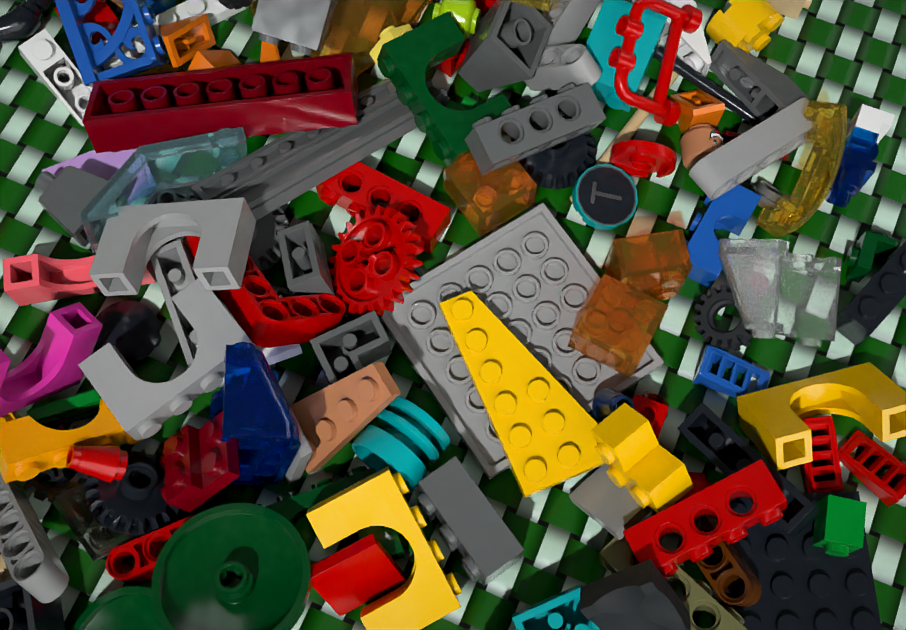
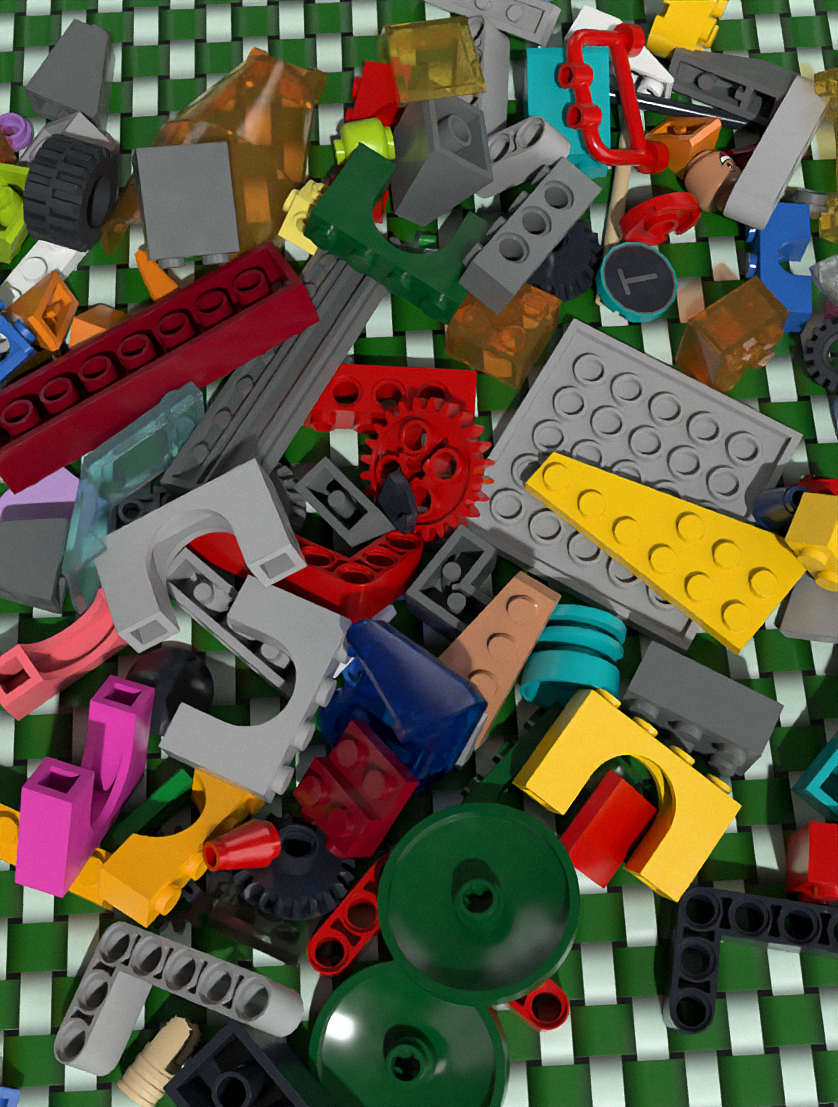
camera: 25 degrees left, 0 degrees up
clear orange brick [568,274,669,378] -> none
none -> black tile [375,470,418,535]

